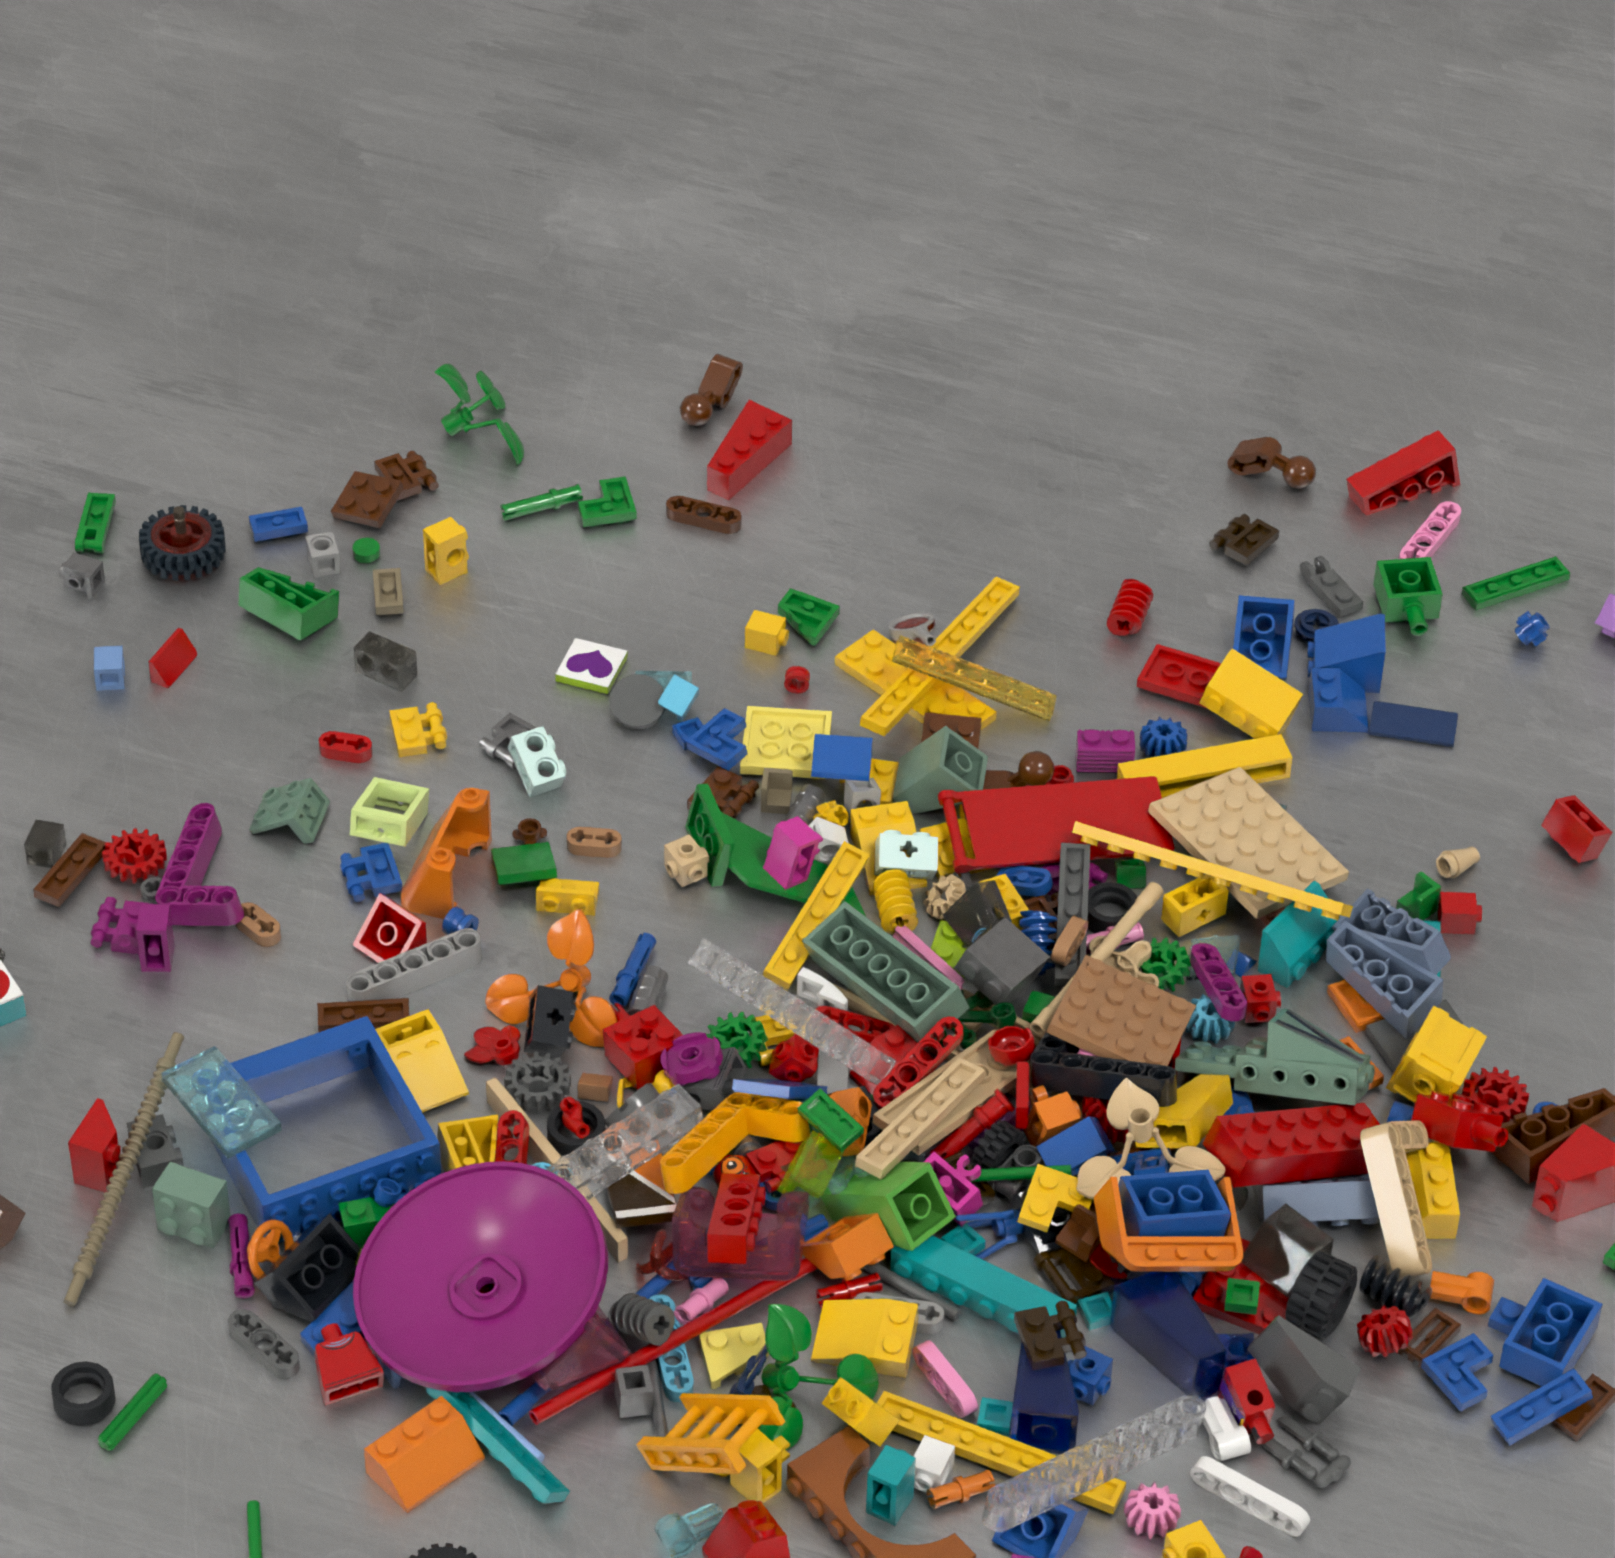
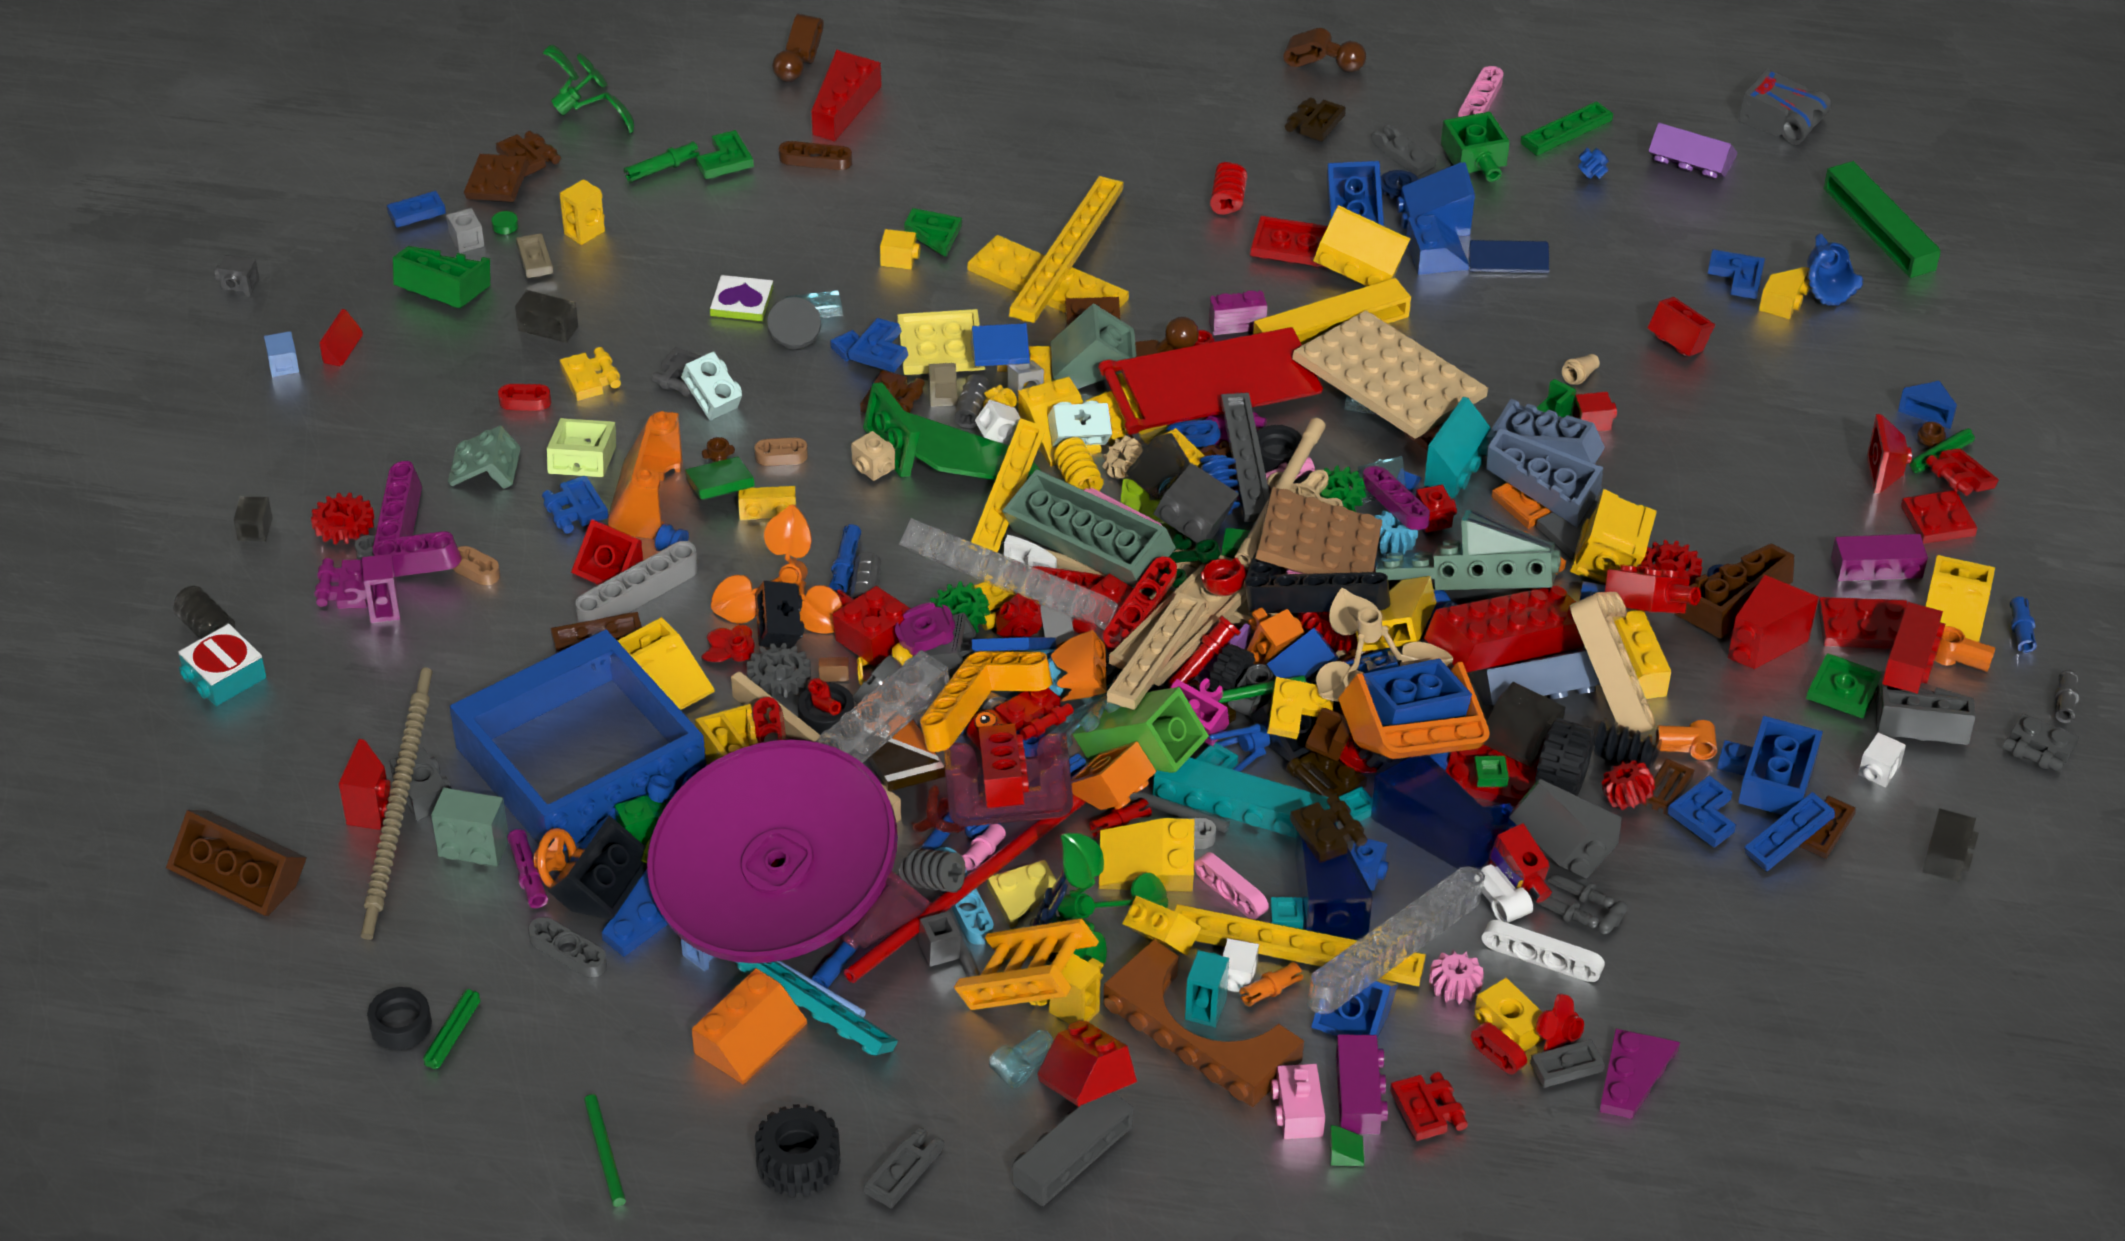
camera: 10 degrees left, 0 degrees up
reddish brown plate [33,833,105,907] -> none
green plate [75,492,116,554] -> none
wheel [139,505,226,581] -> none
clear light blue plate [161,1046,282,1159] -> none
red torso [315,1323,384,1406] -> none
medium azure panel [658,674,699,722] -> none
dark pink brick [763,816,823,890] -> none
clear neon green panel [777,1130,844,1198] -> none
red bush [784,666,810,694] -> none
green plate [797,1088,864,1153] -> none
light grey piece [888,612,936,646] -> none
clear yellow plate [892,635,1057,722] -> none
red tile [1016,1062,1029,1129] -> none
medium nougat beam [1051,916,1088,966] -> none
yellow plate [1072,821,1353,920] -> none
green slope [1114,859,1146,889] -> none
blue gear [1139,716,1188,758] -> none
yellow brick [1161,874,1229,937] -> none
red wedge [1346,430,1461,516] -> none

